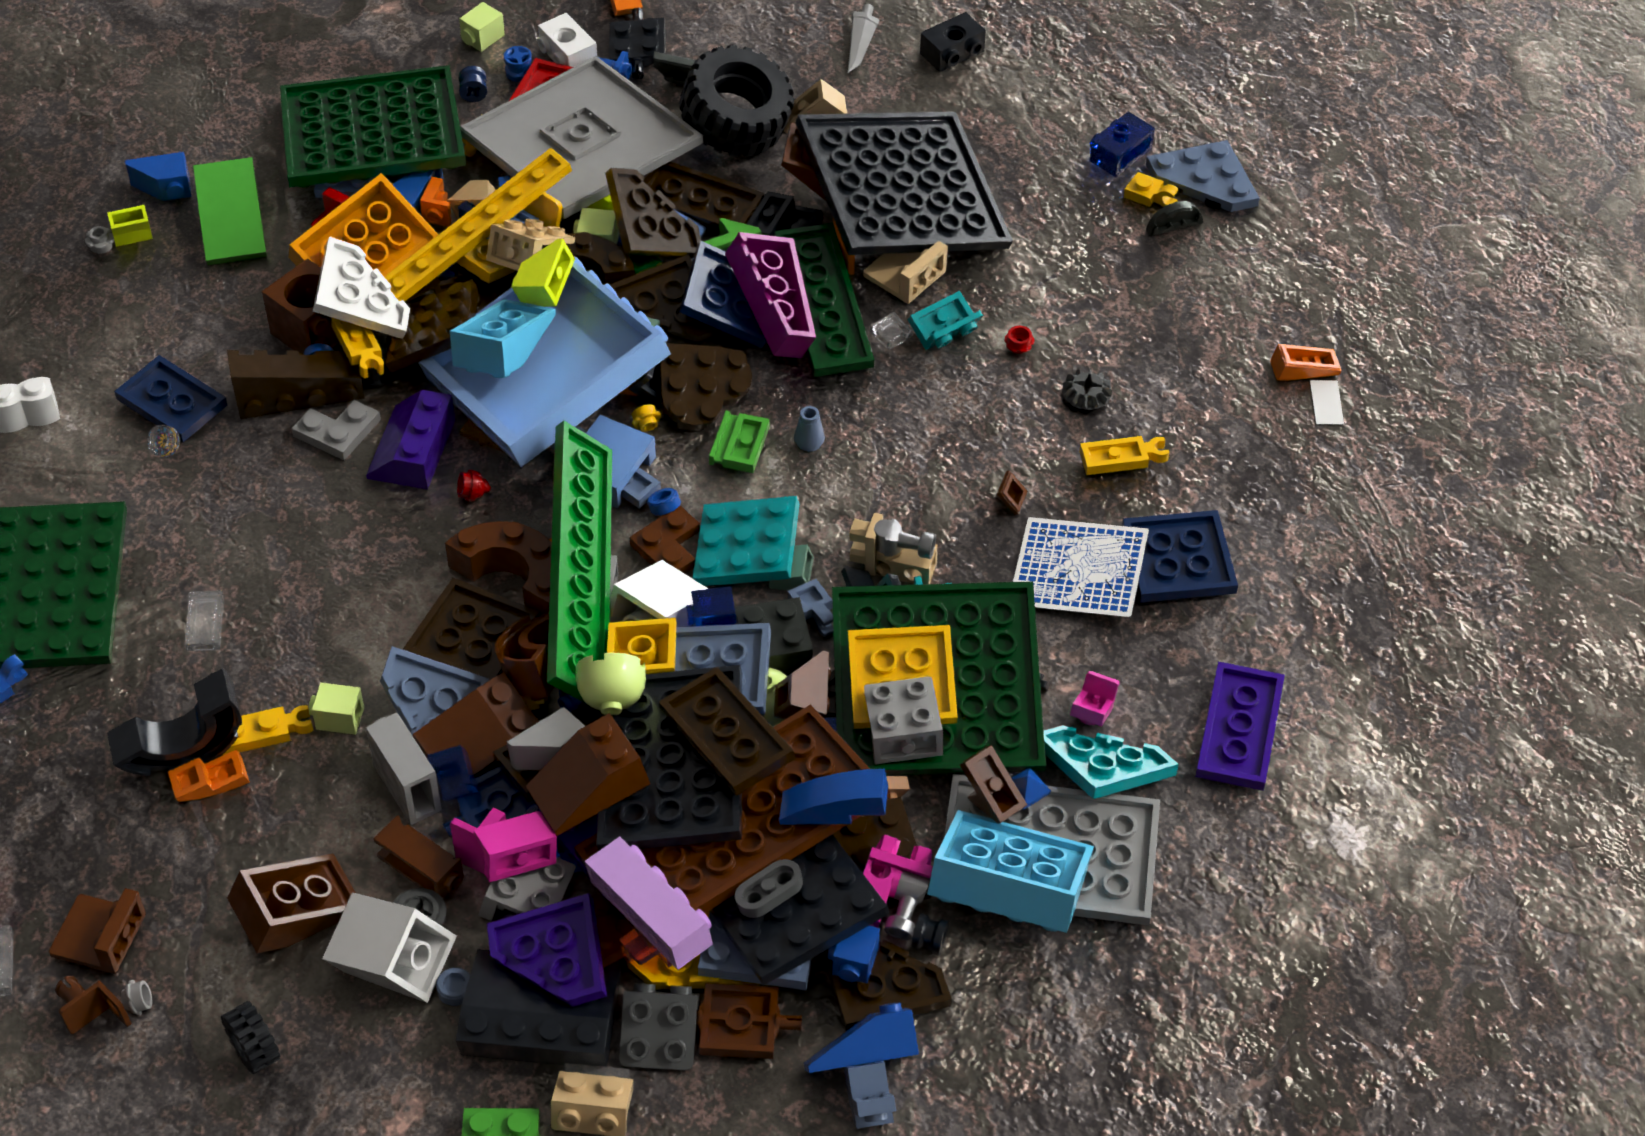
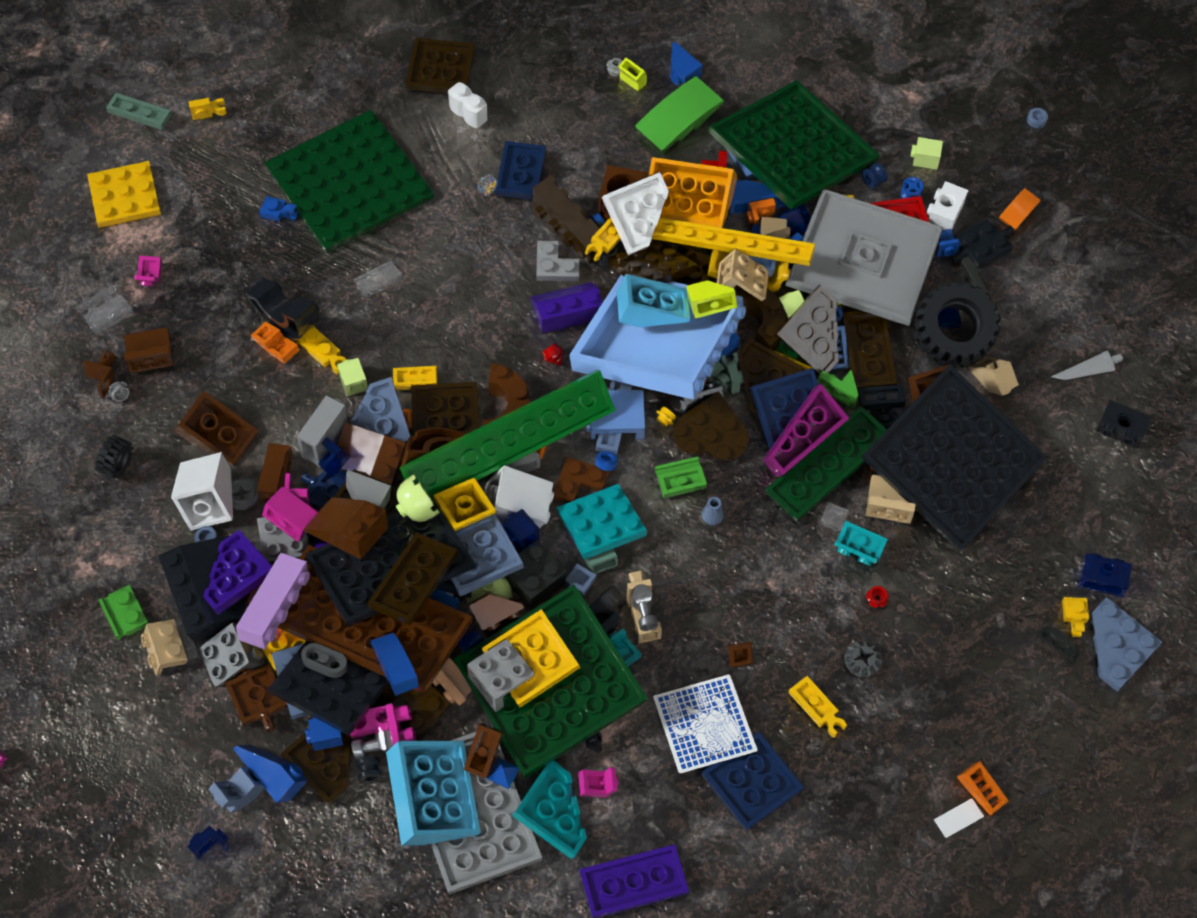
camera: 60 degrees right, 10 degrees up
none -> yellow plate [393,366,438,391]
none -> clear blue panel [780,203,811,238]

